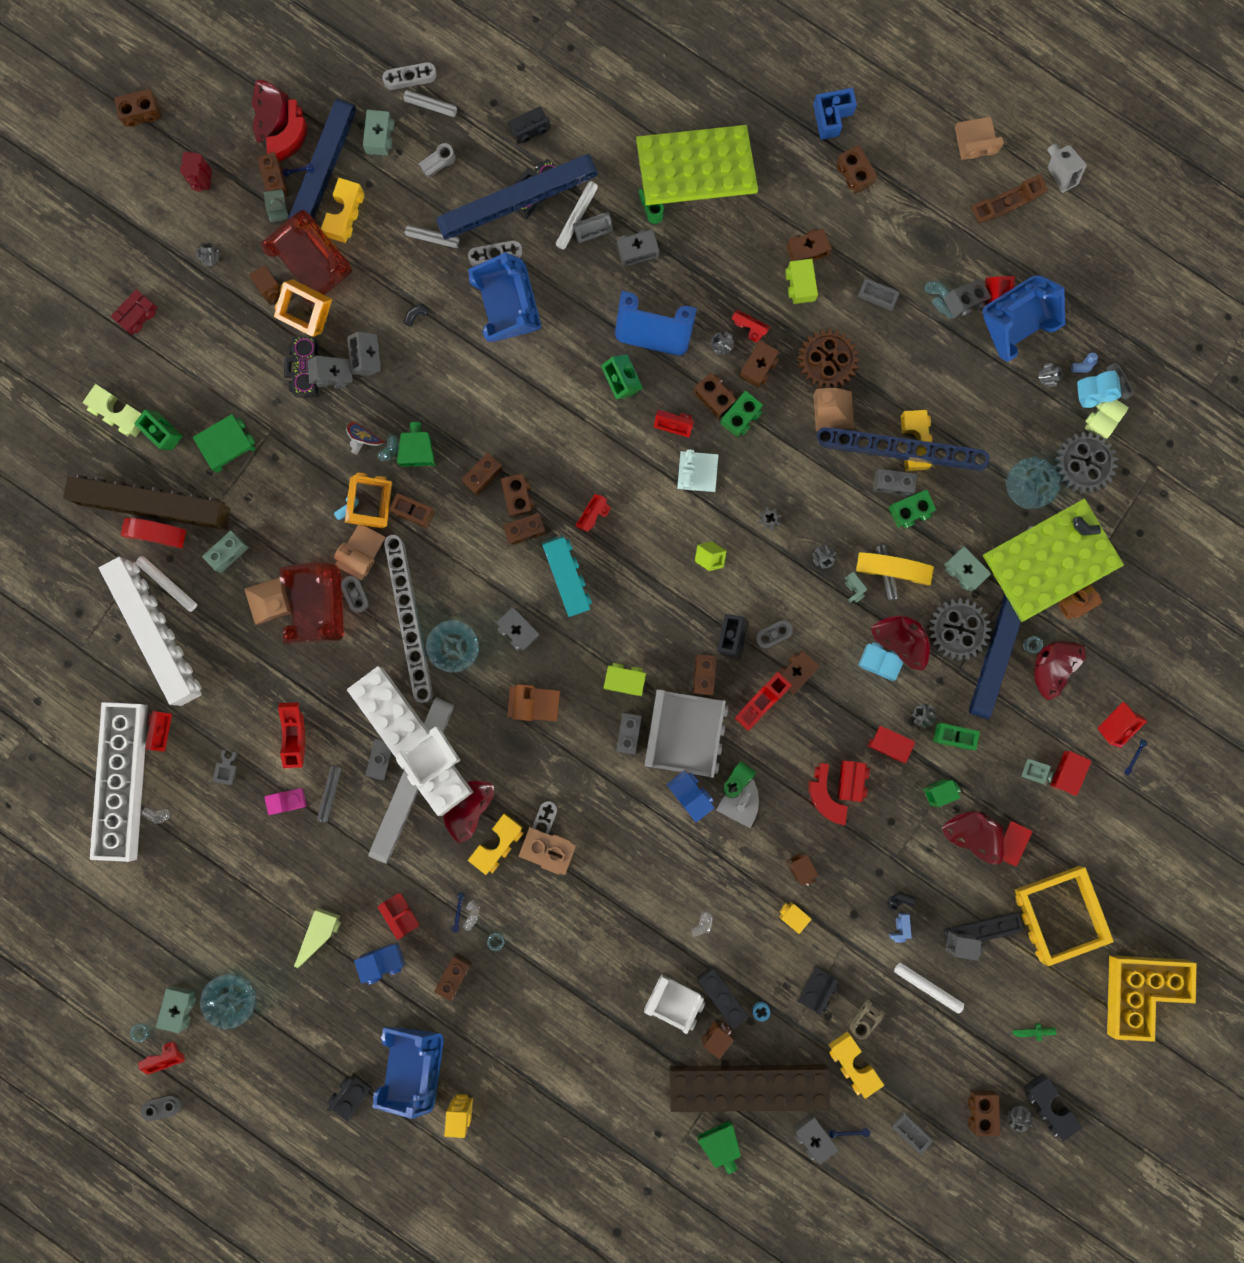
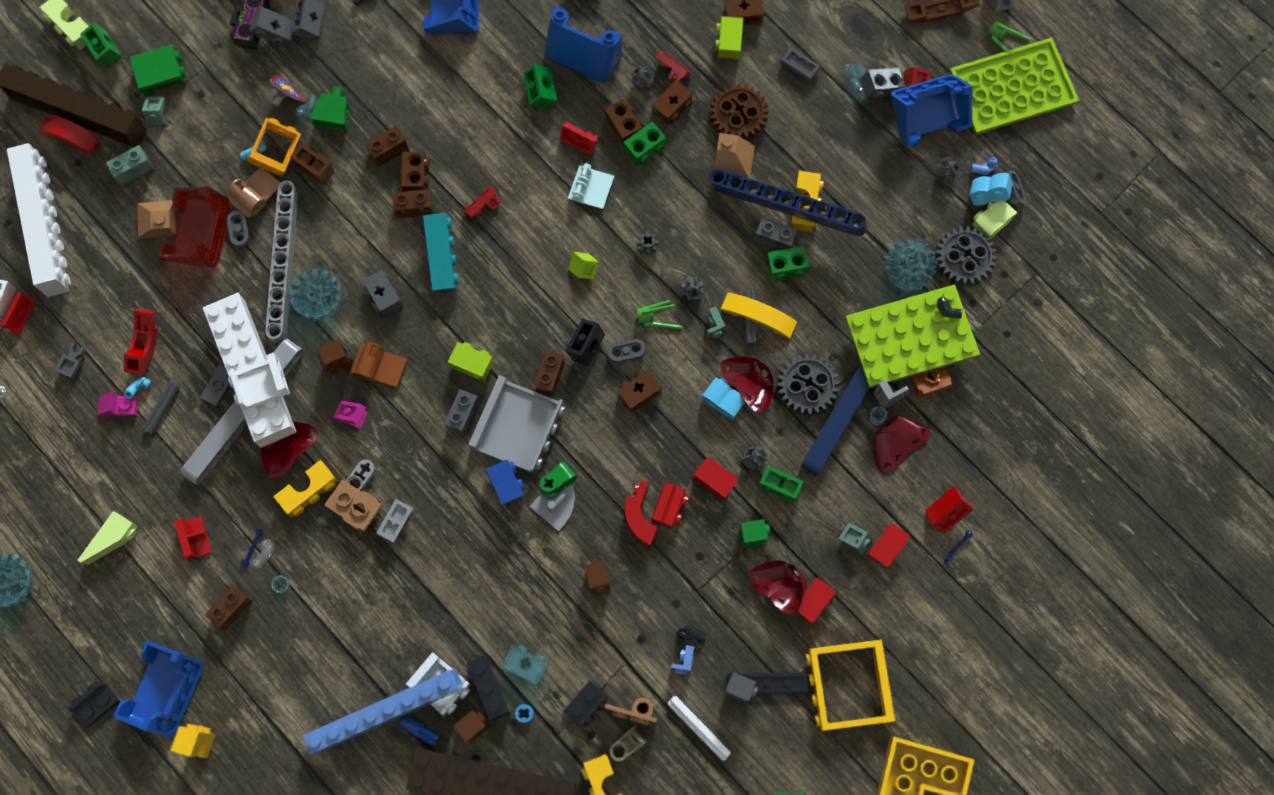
camera: 15 degrees right, 10 degrees down
white axle [136,556,197,612] -> none
blue brick [354,942,405,985] -> none
clear arm [690,912,713,938] -> none
red arch [734,672,792,731] -> none
yellow brick [779,902,812,934] -> none
sand green brick [944,547,991,592] -> none
none -> medium azure arm [124,377,151,399]
none -> sand green bracket [142,97,166,125]
none -> medium blue brick [303,669,464,755]
none -> reddish brown brick [317,339,353,375]
none -> dark pink slope [333,400,368,429]
none -> light grey hinge [376,499,413,543]
none -> blue axle [400,715,439,746]
none -> clear light blue brick [501,644,549,686]
none -> medium nougat piece [605,697,657,725]
none -> bright green plant [637,300,683,330]
none -> light grey panel [873,380,909,409]
none -> lime plate [949,38,1079,135]
none -> bright green plant [989,21,1030,52]

